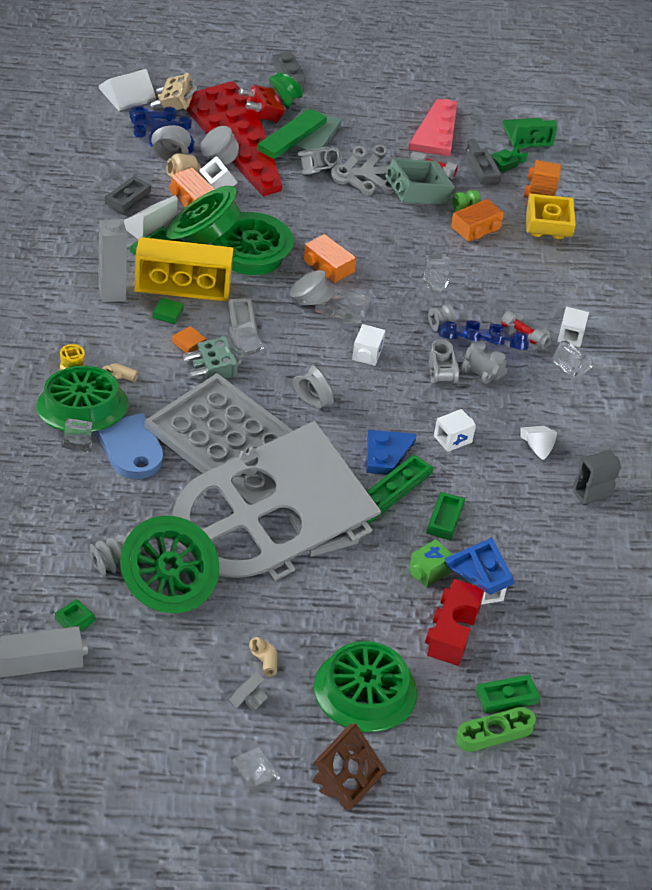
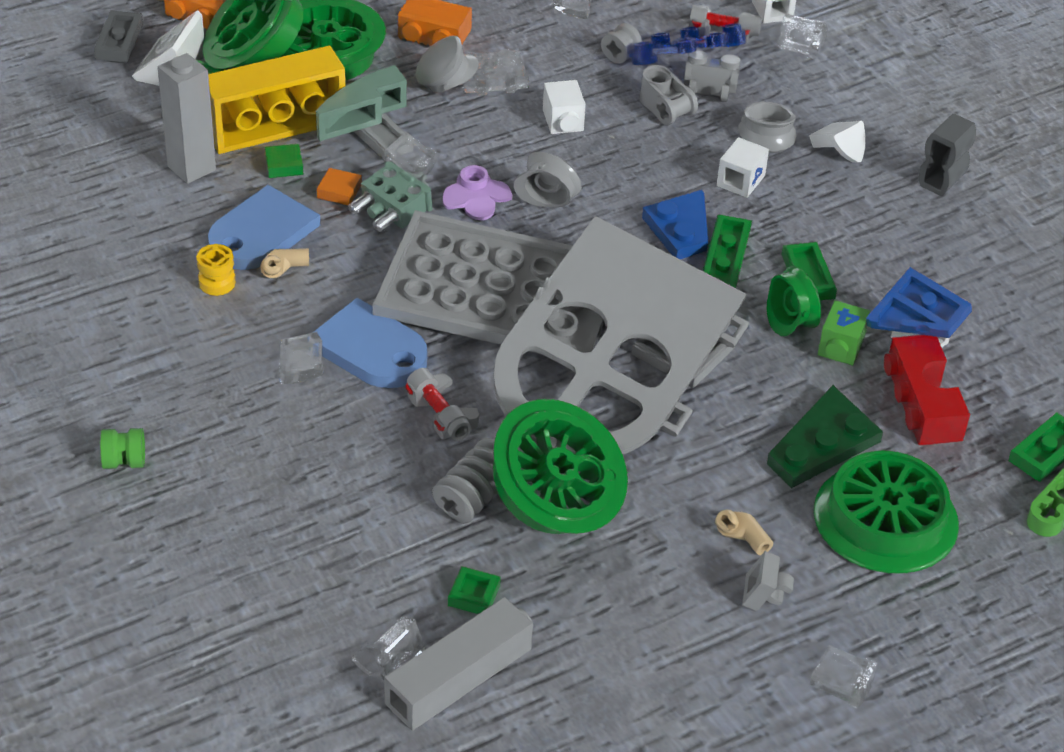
camera: 25 degrees left, 0 degrees up
green piece [36,366,129,433] -> none
reddish brown piece [313,723,387,810] -> none
none -> medium blue tile [208,185,320,270]
none -> sand green slope [316,65,407,141]
none -> light grey piece [405,368,479,441]
none -> lavender plate [443,165,512,221]
none -> light grey piece [738,102,797,153]
none -> green piece [766,266,821,337]
none -> dark green wing [767,385,883,489]

